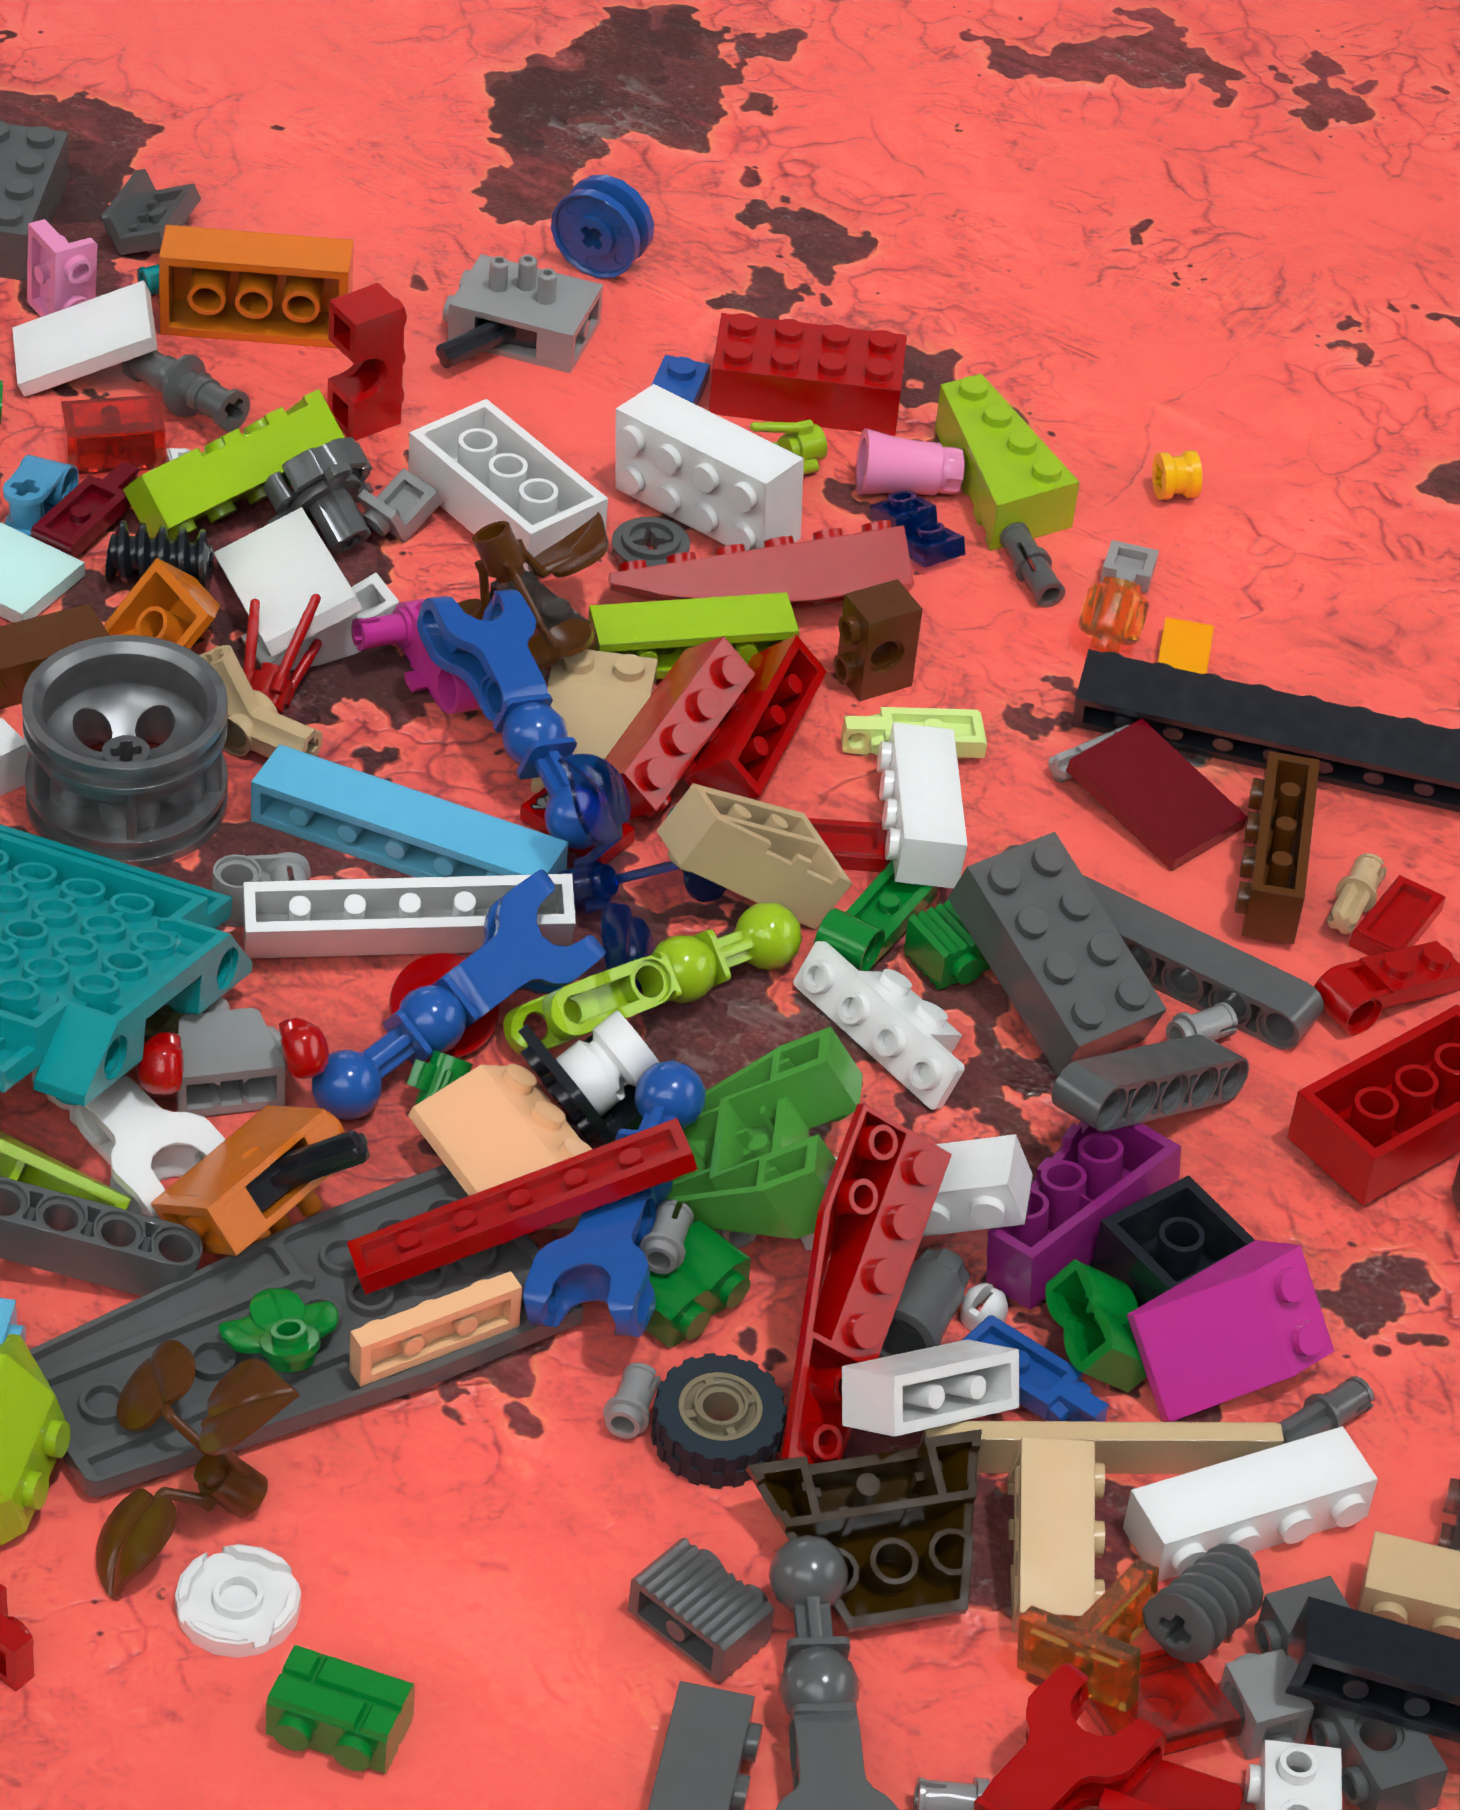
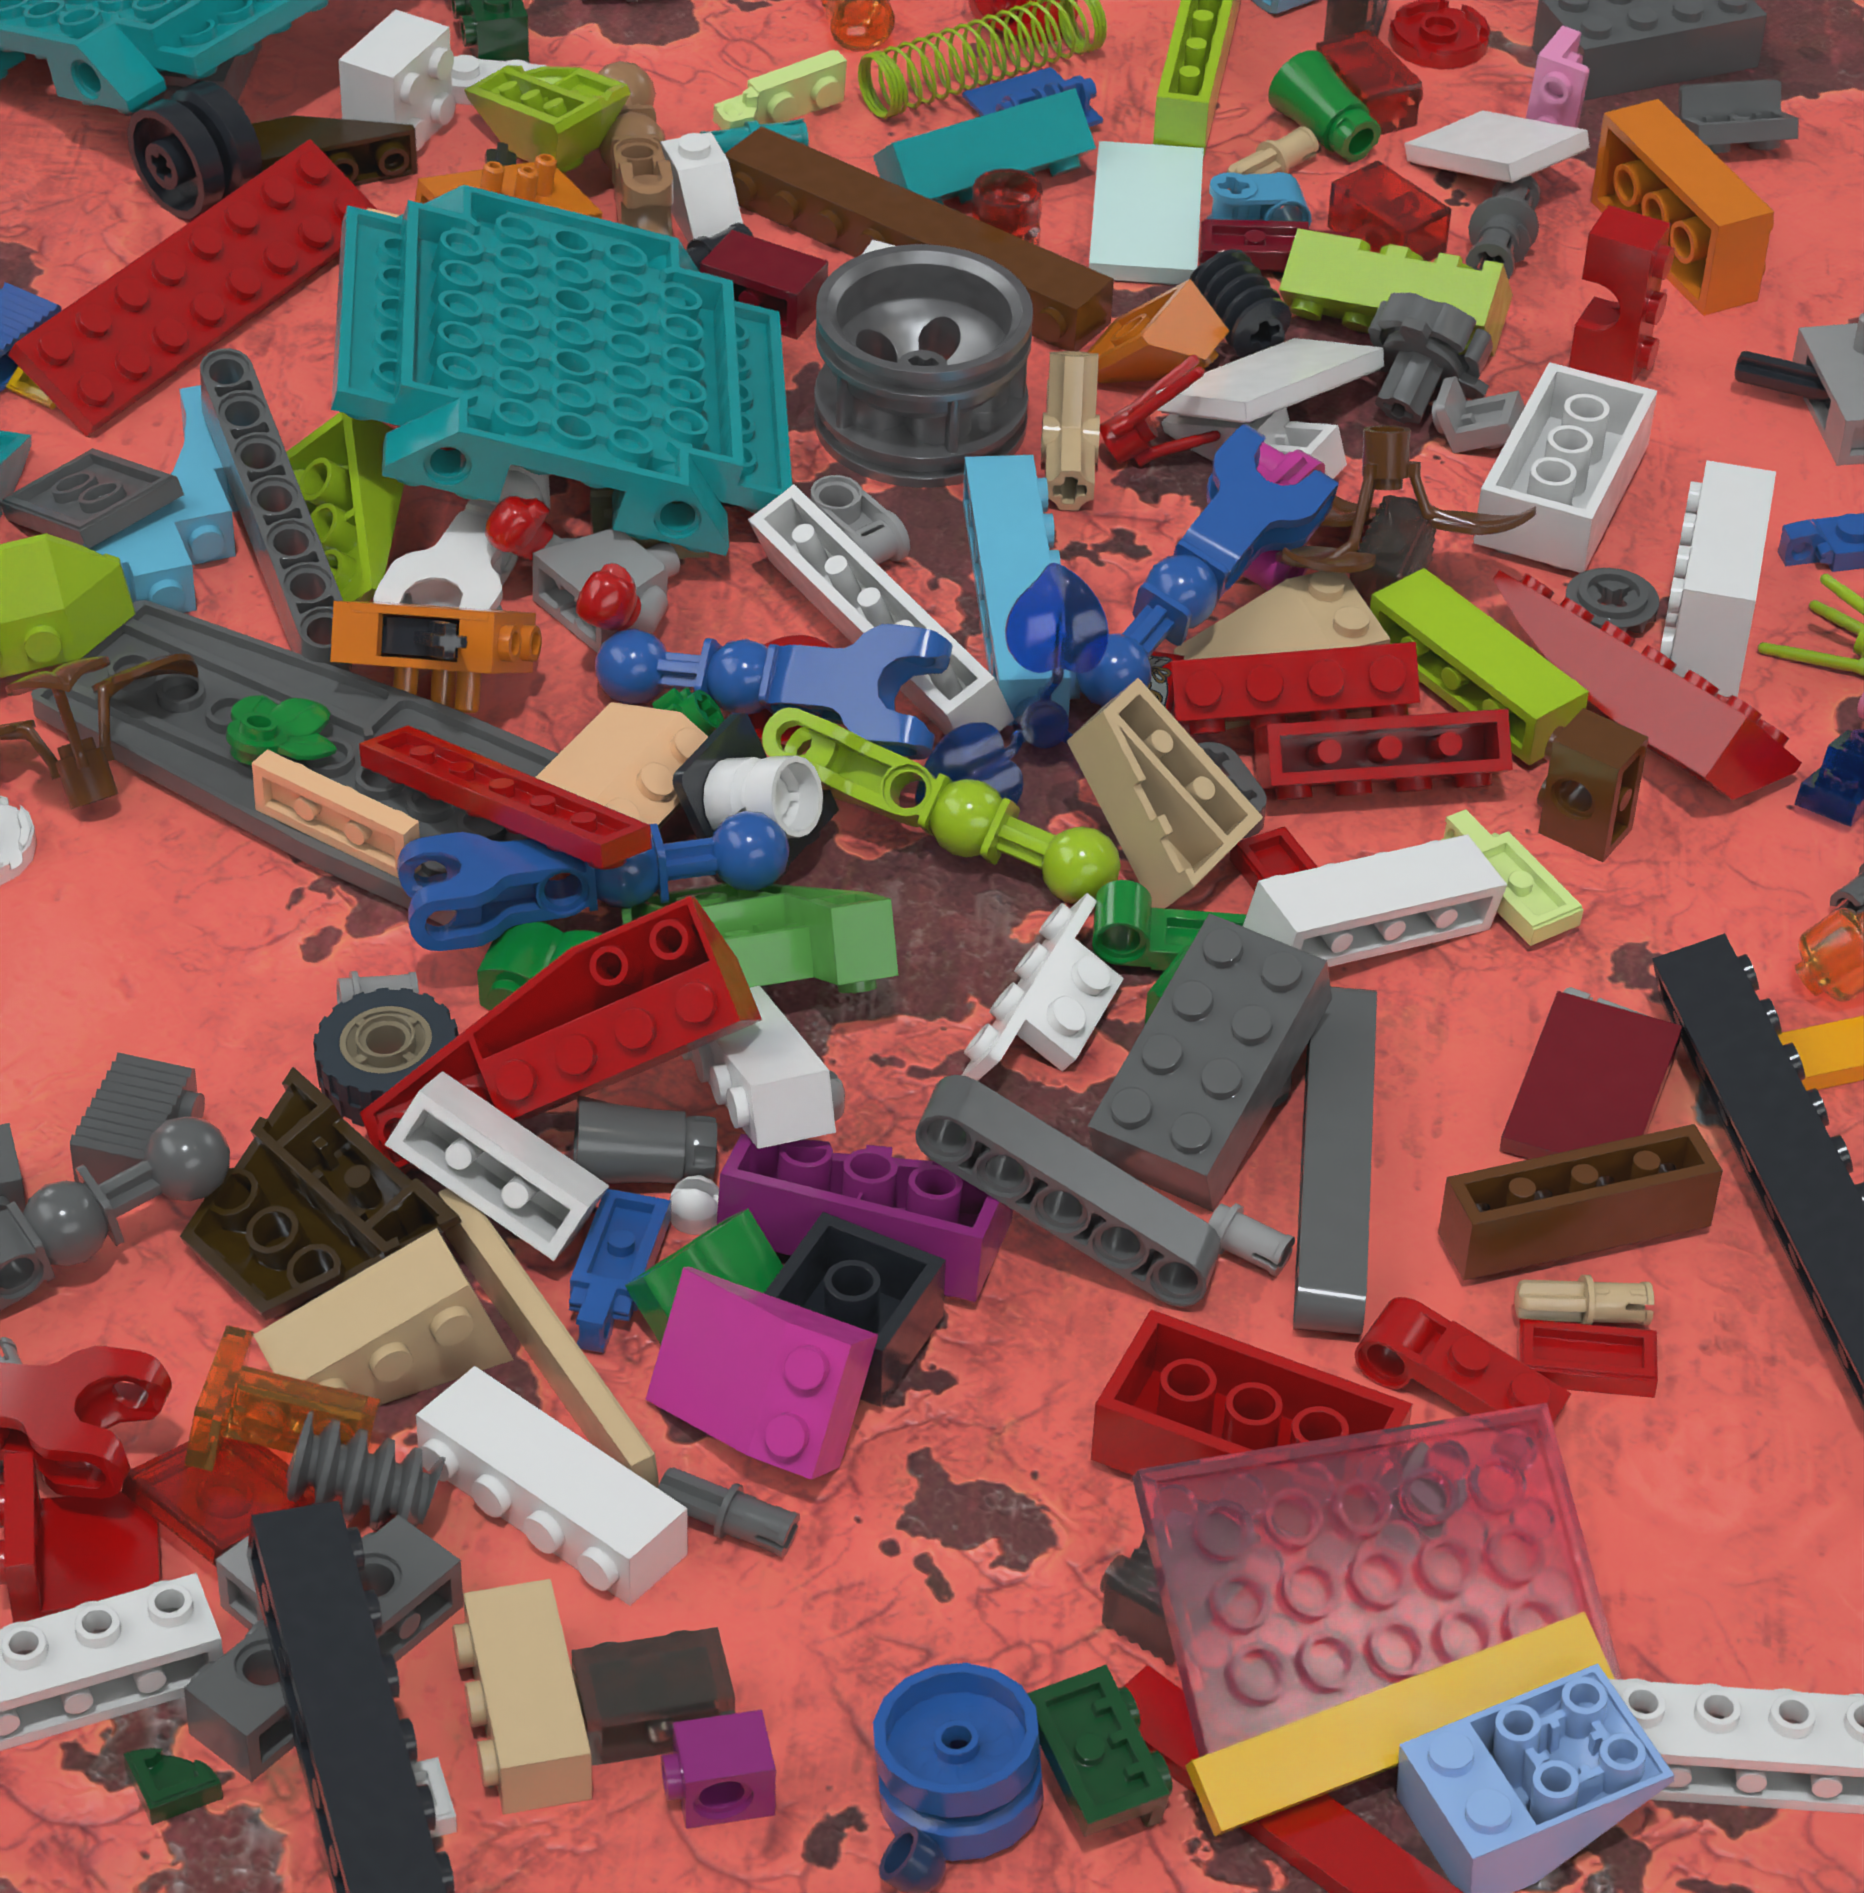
camera: 65 degrees right, 0 degrees up
light grey pin [639,1200,694,1274] -> none

